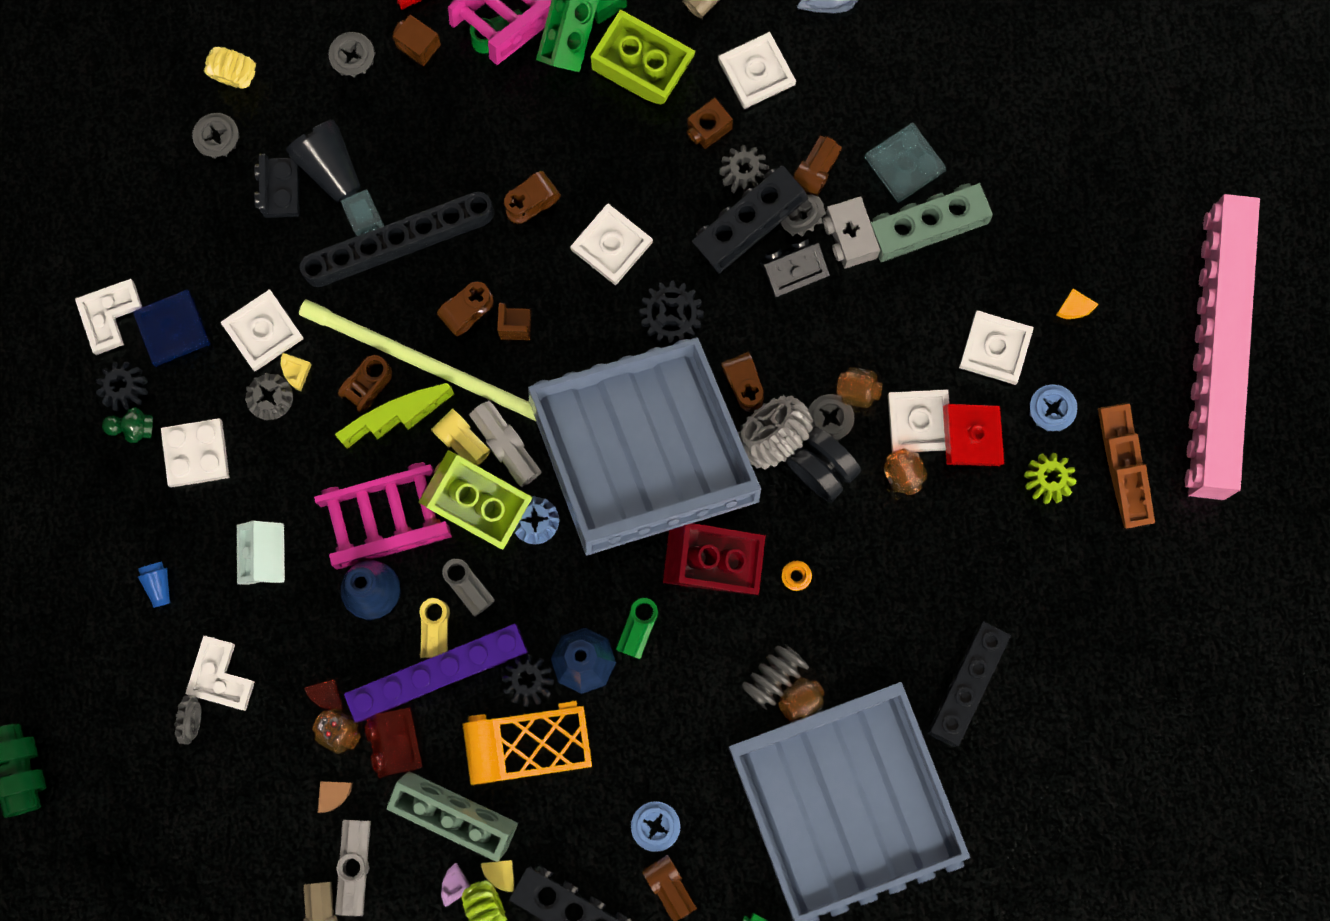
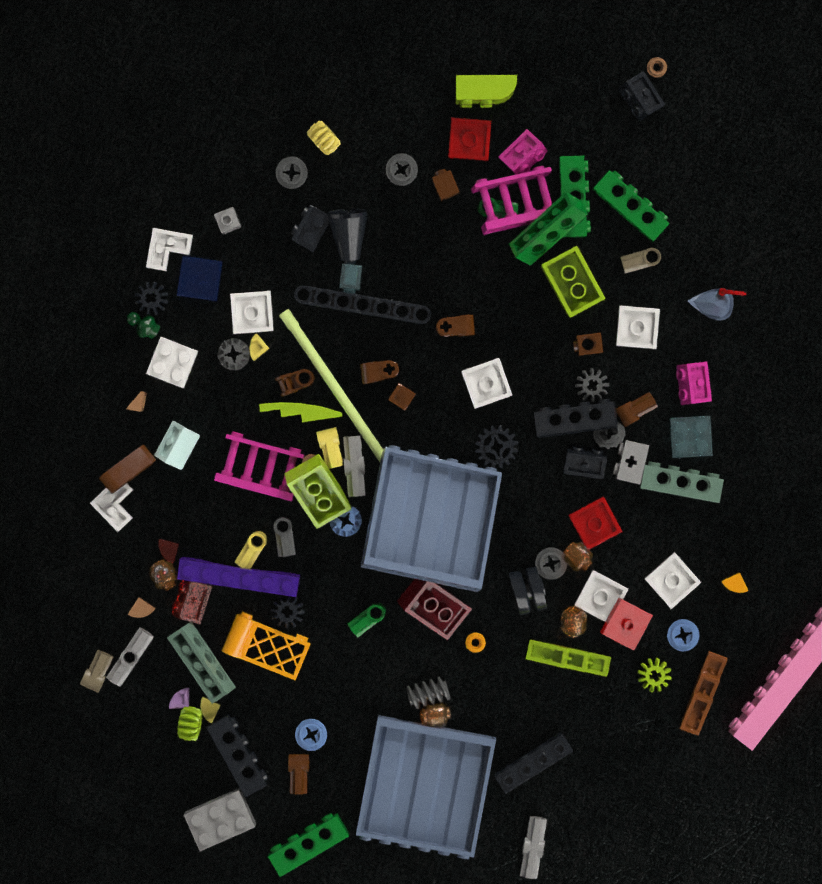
camera: 30 degrees right, 10 degrees up
blue cone [138,562,171,608] -> none
dark grey gear [174,695,201,745] -> none
dark blue cone [340,560,402,620] -> none
dark blue cone [551,628,616,694] -> none
reddish brown piece [721,352,764,412] -> none
light grey gear [738,395,813,469] -> none
none -> reddish brown beam [99,445,156,494]
none -> medium nougat slope [126,392,147,412]
none -> light grey brick [214,207,241,235]
none -> light grey piece [520,816,547,879]
none -> lime slope [526,640,611,677]
none -> red plate [568,496,622,551]
none -> dark pink bracket [676,362,712,405]

